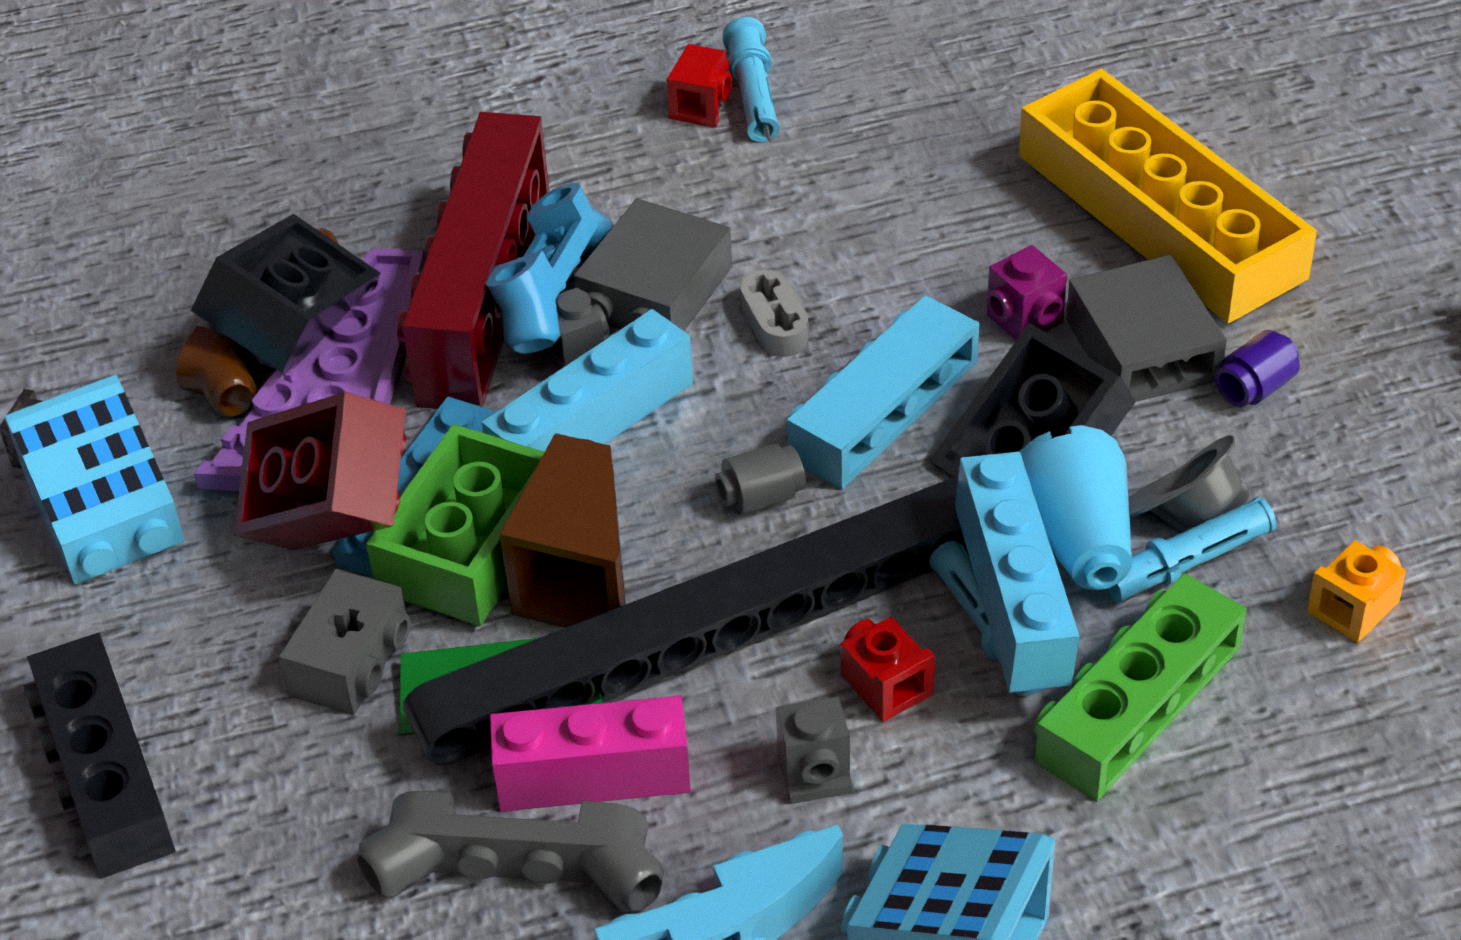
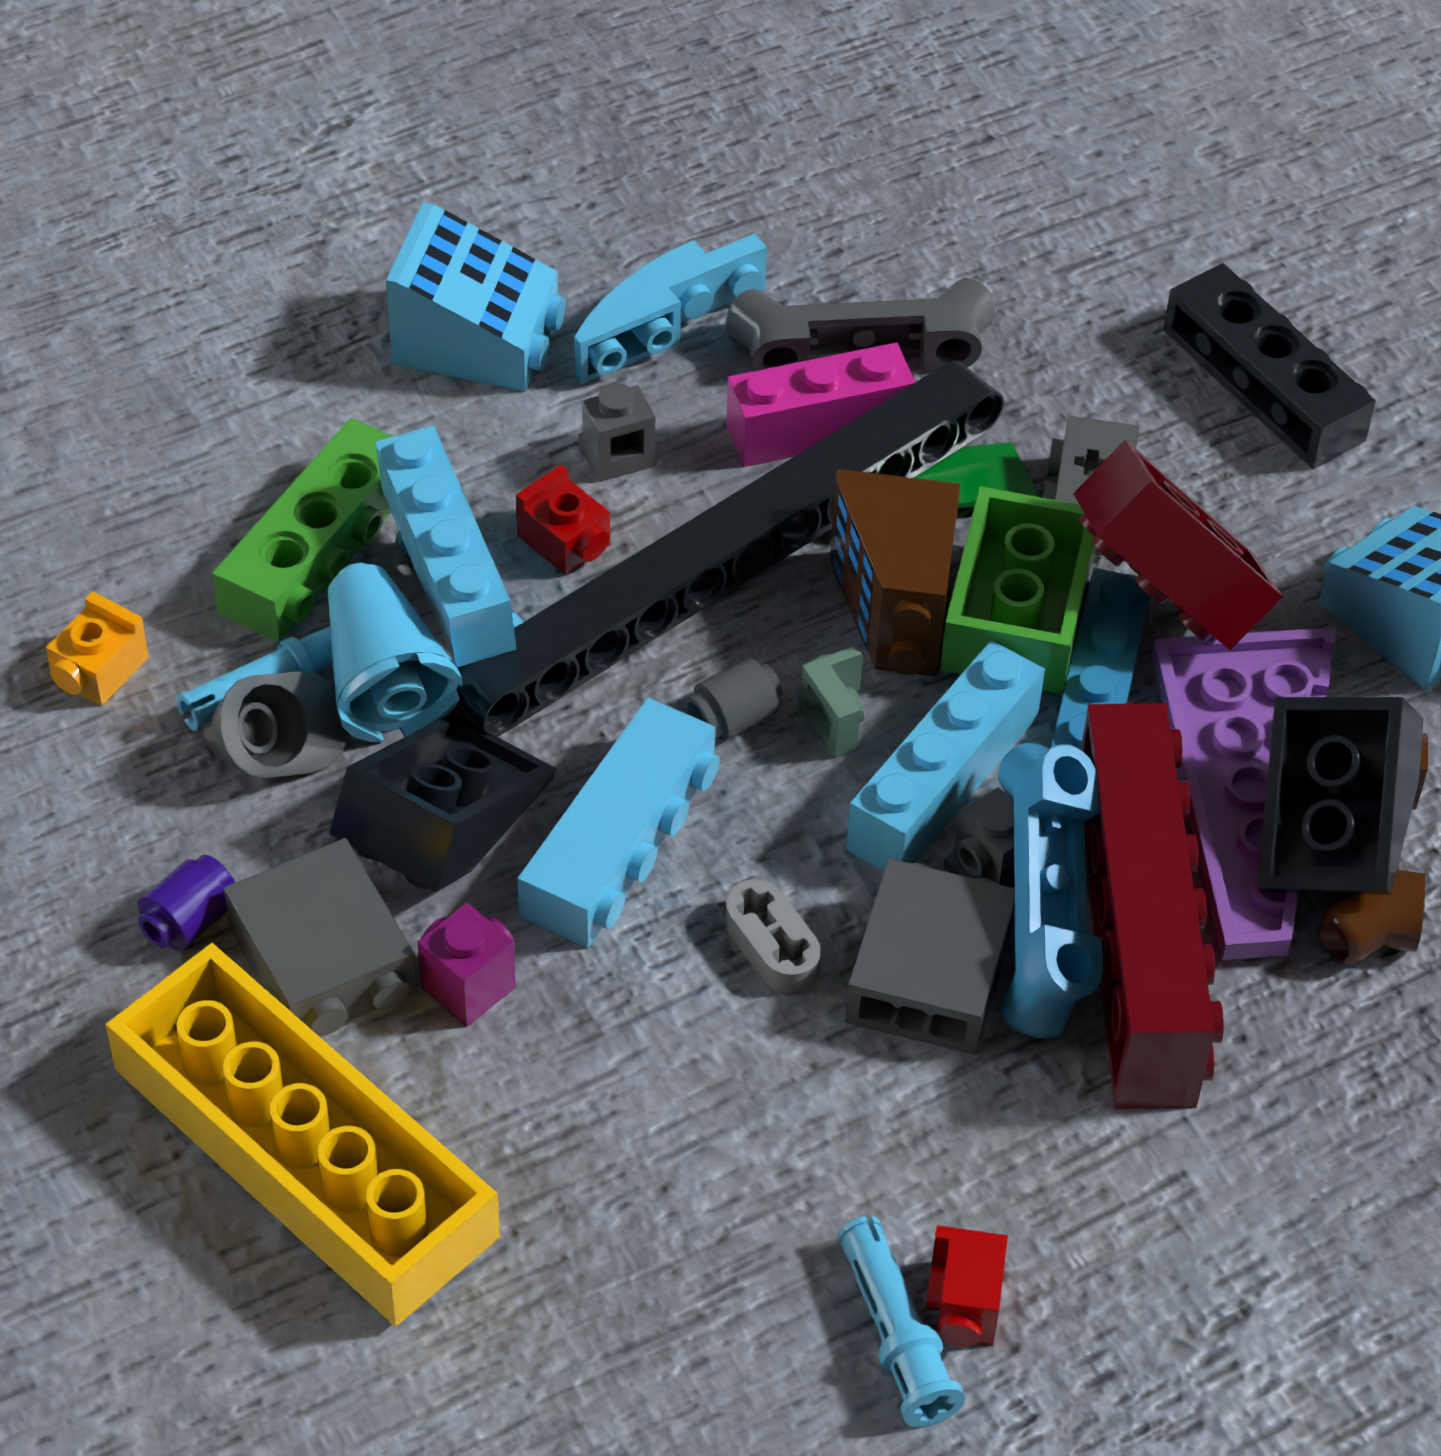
camera: 165 degrees right, 5 degrees up
none -> sand green bracket [798,646,864,759]

